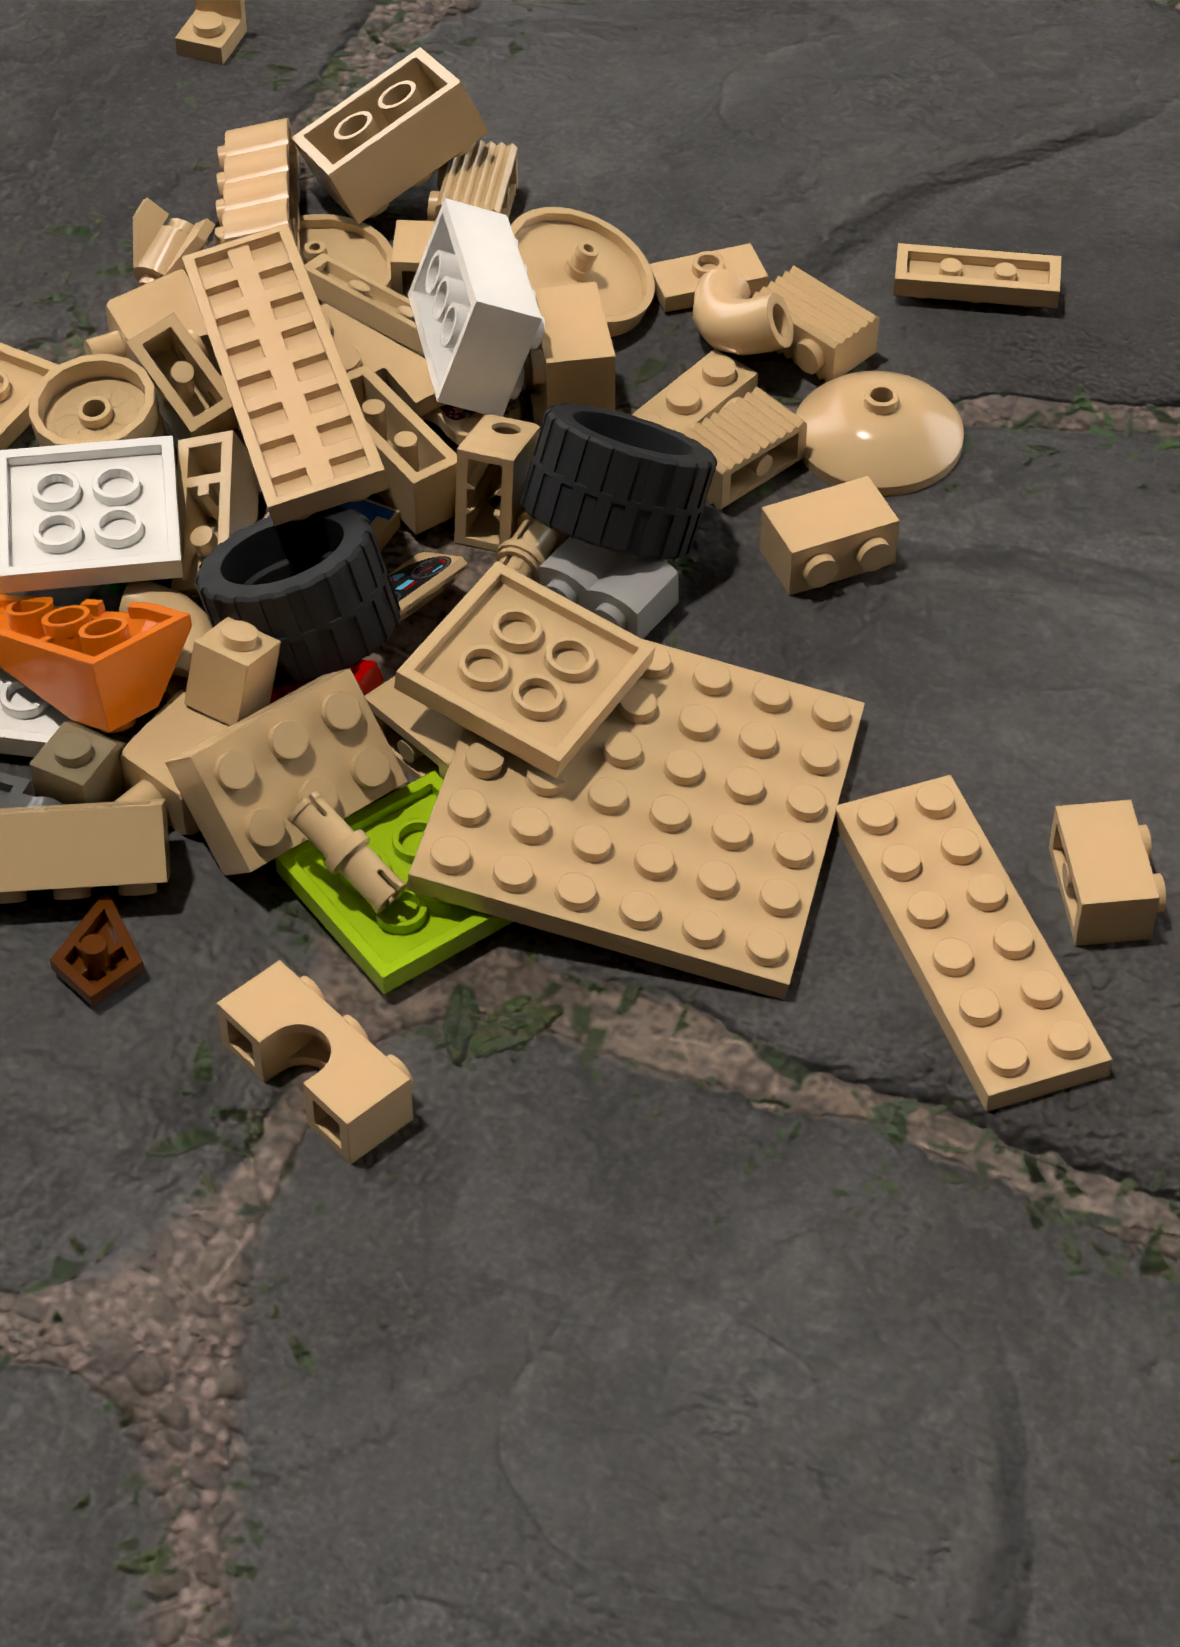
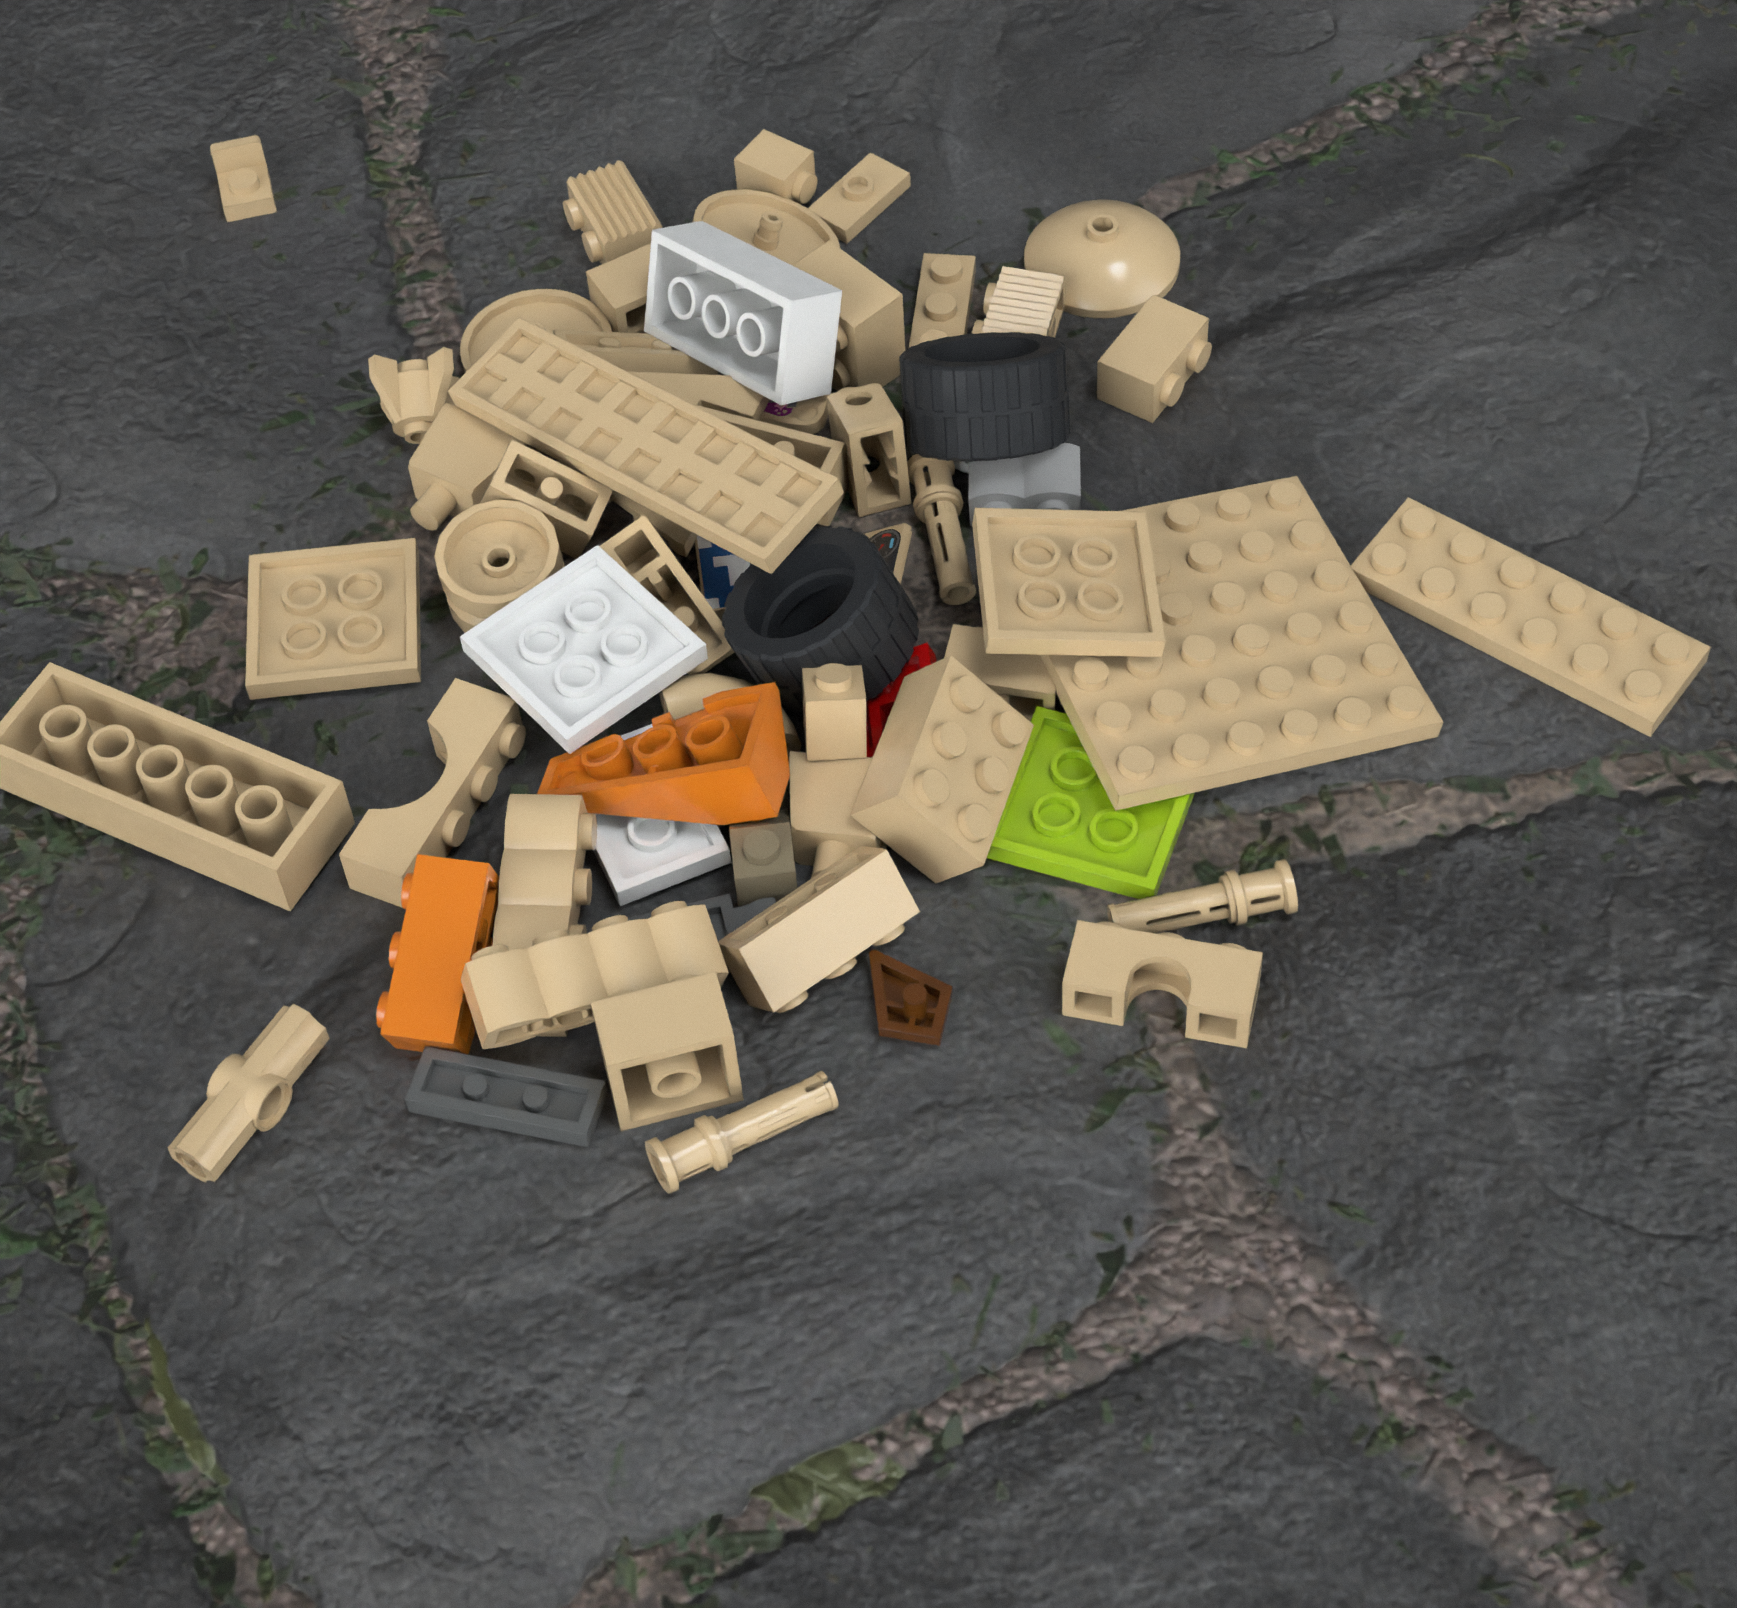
camera: 30 degrees left, 5 degrees up
tan brick [215,118,300,253] -> none
tan pin [287,791,407,914] -> none
tan brick [291,47,489,224] -> none
tan cylinder [692,268,794,356] -> none
tan brick [752,265,880,383] -> none
tan plate [893,243,1062,308] -> none
tan brick [1049,800,1166,946] -> none
none -> tan brick [734,129,818,205]
none -> tan pin [1107,859,1298,934]

